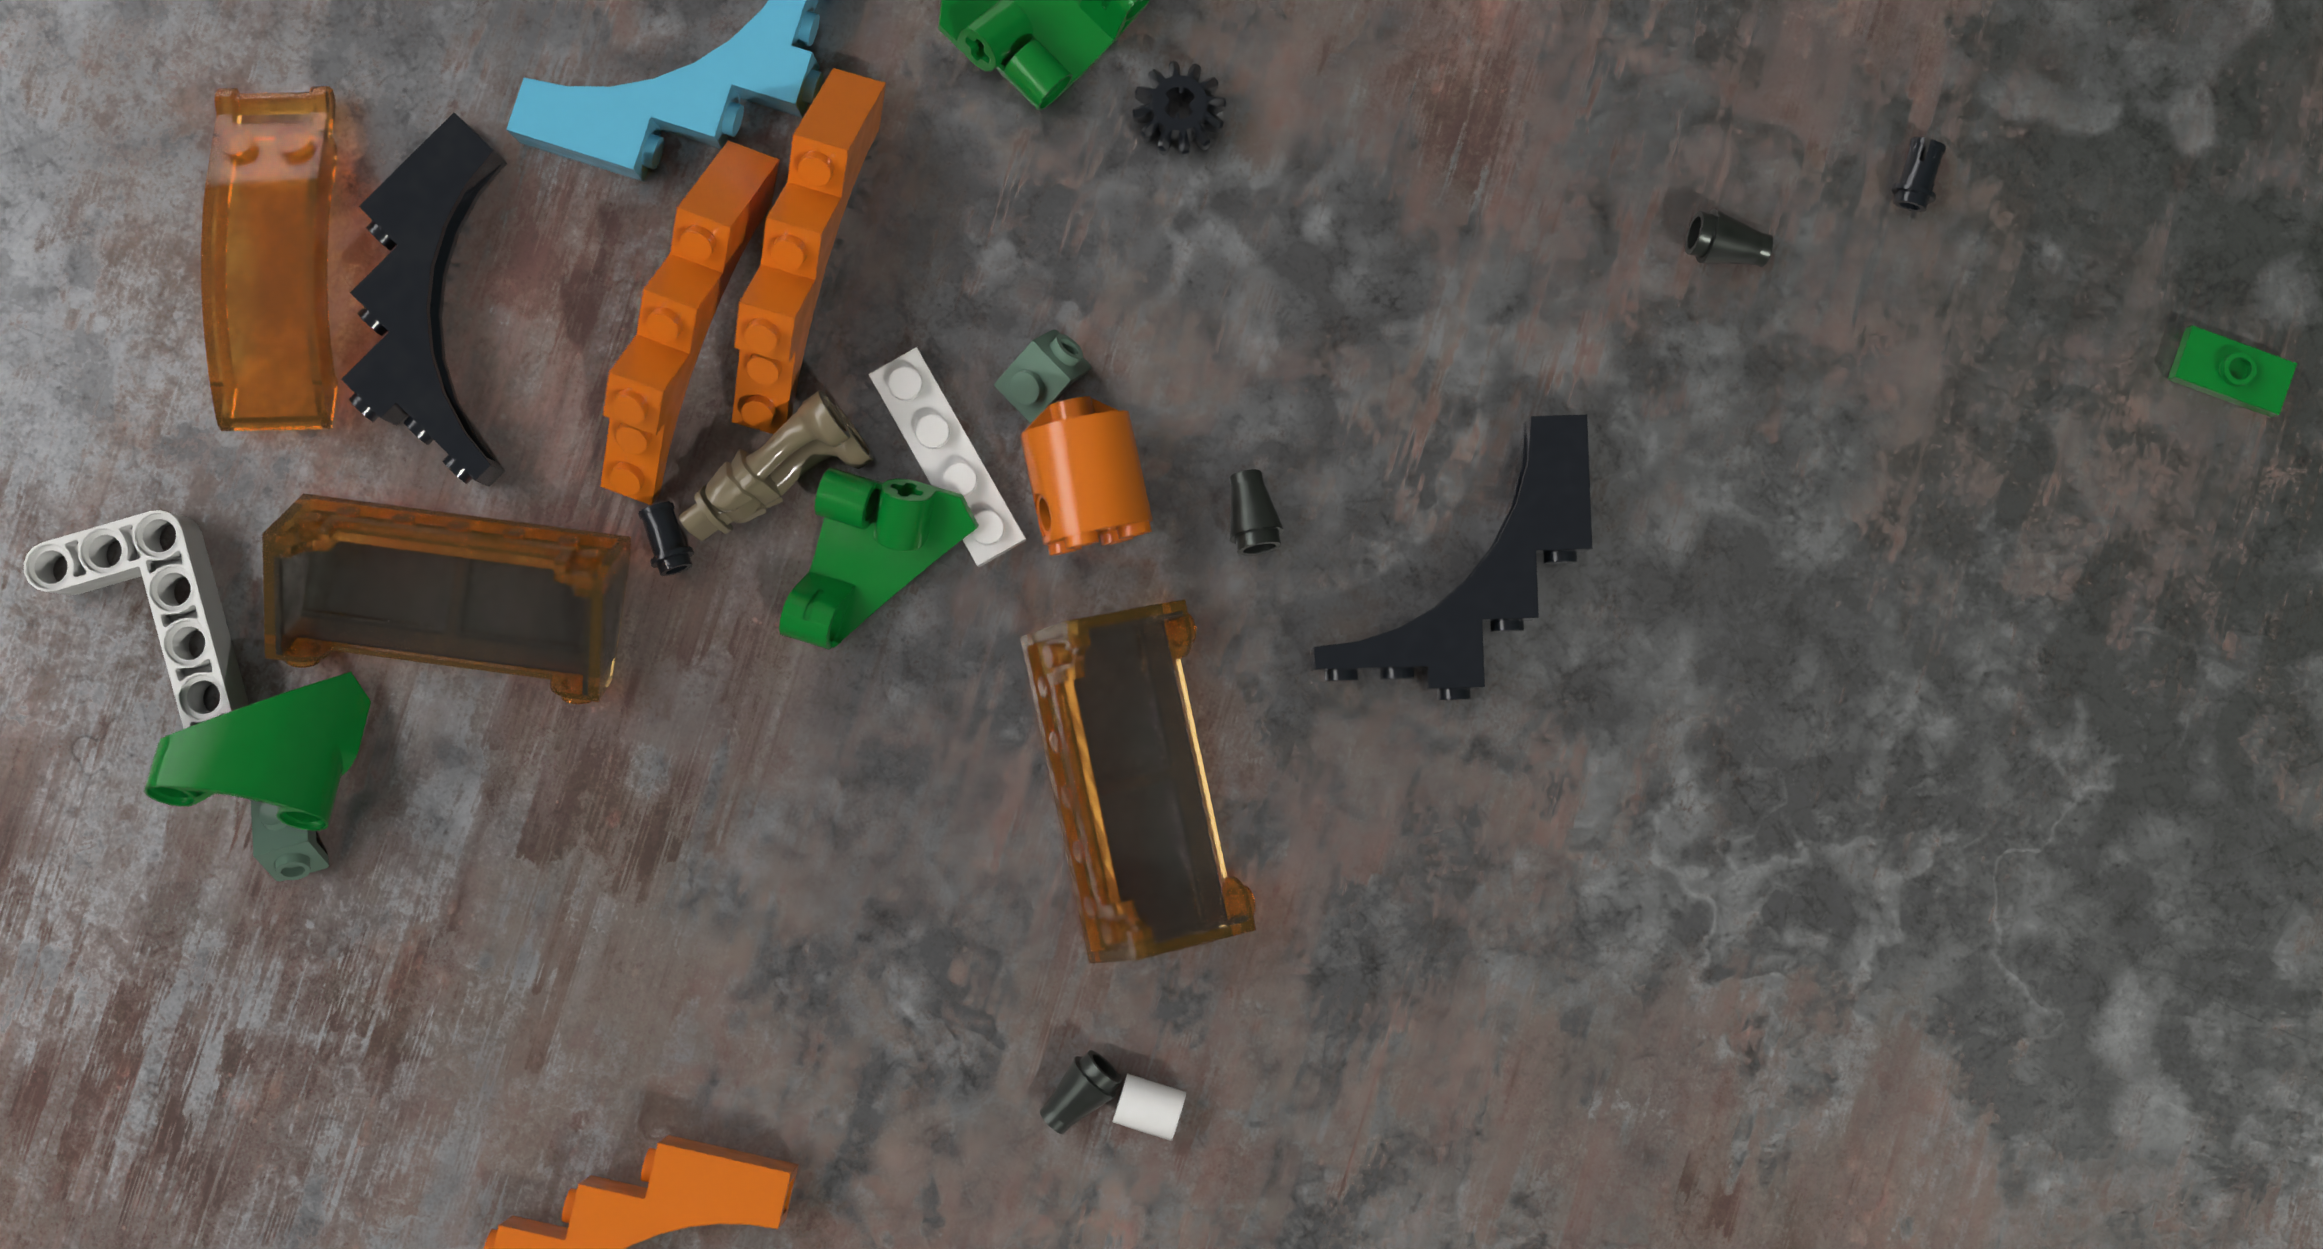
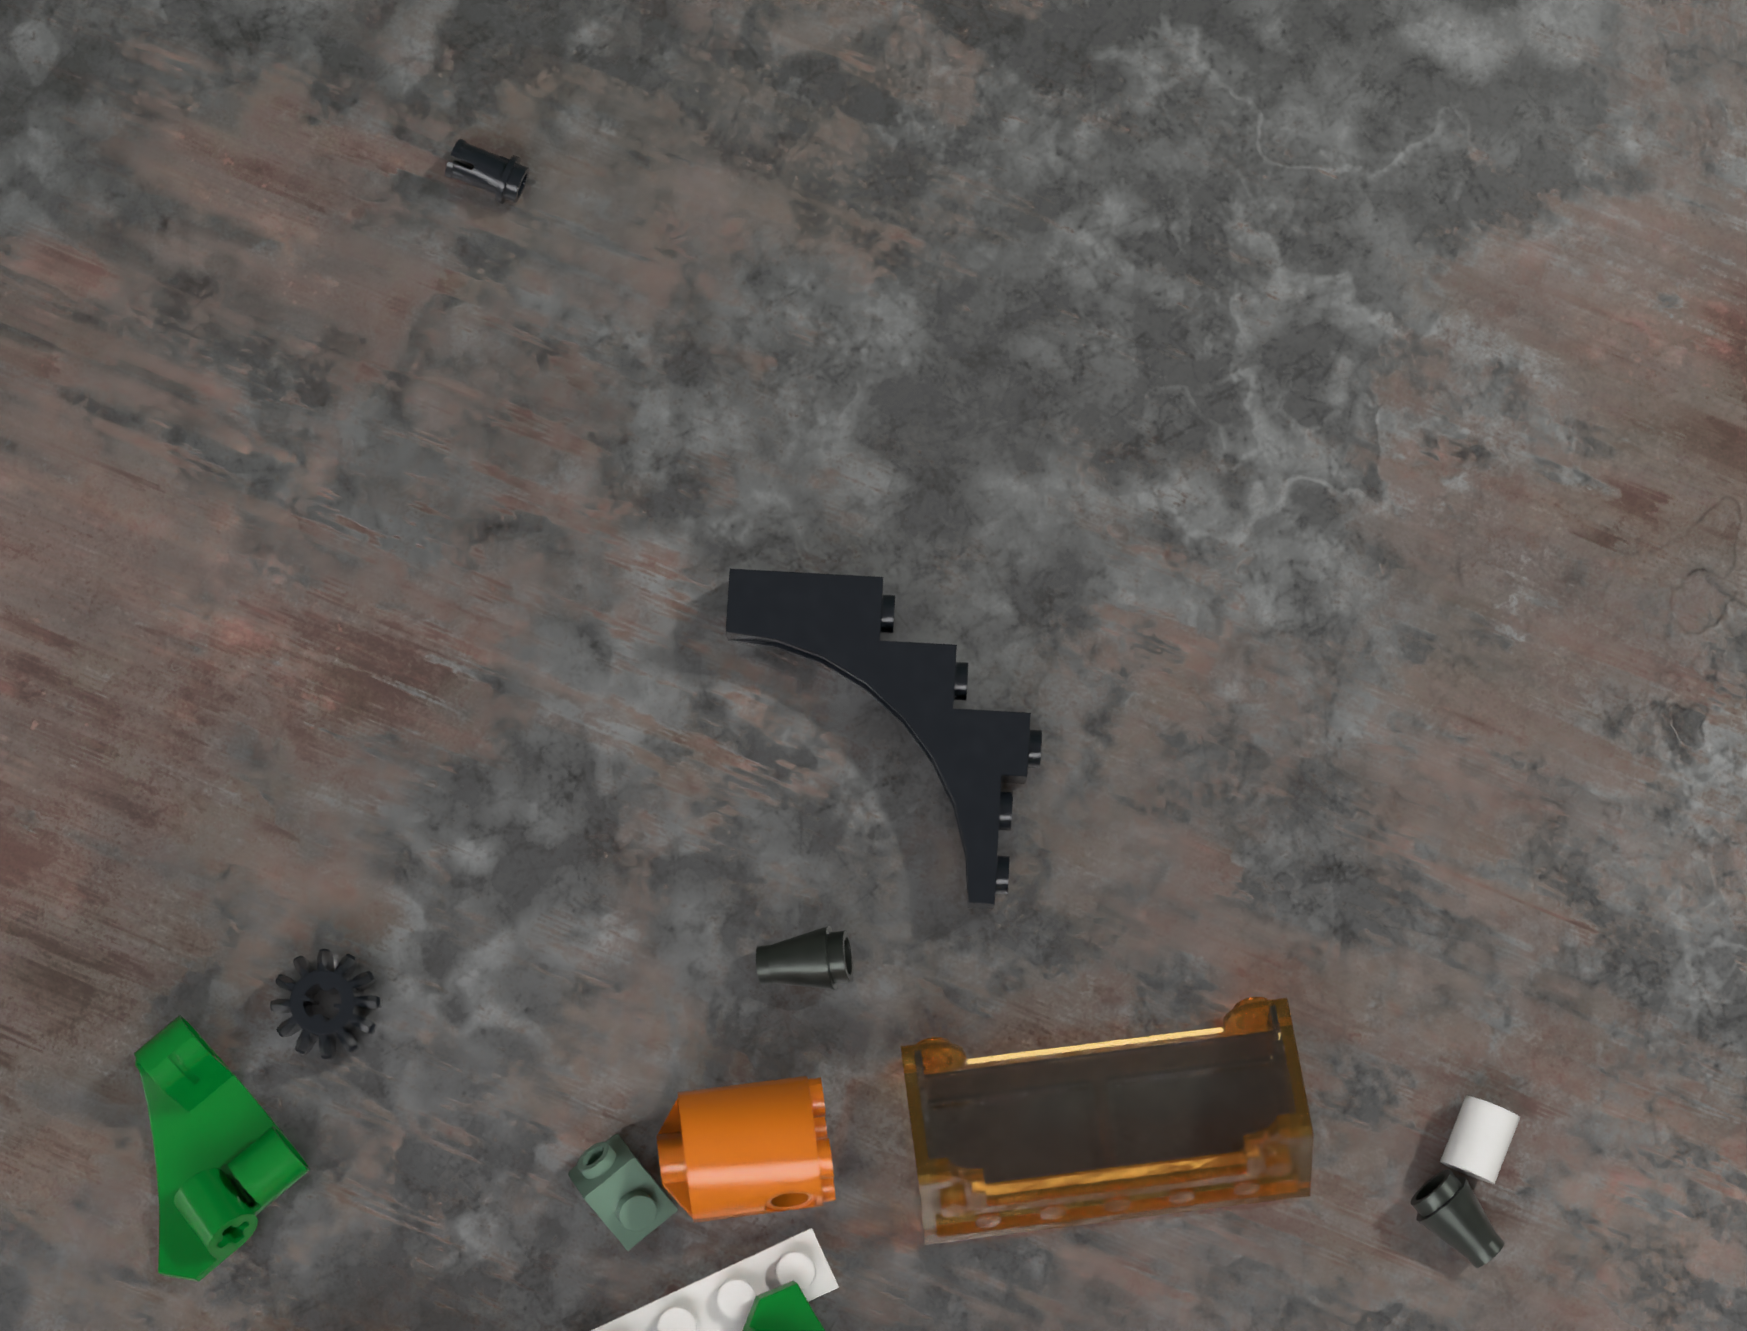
camera: 85 degrees left, 5 degrees down
pearl dark grey cone [1685,209,1773,267] -> none

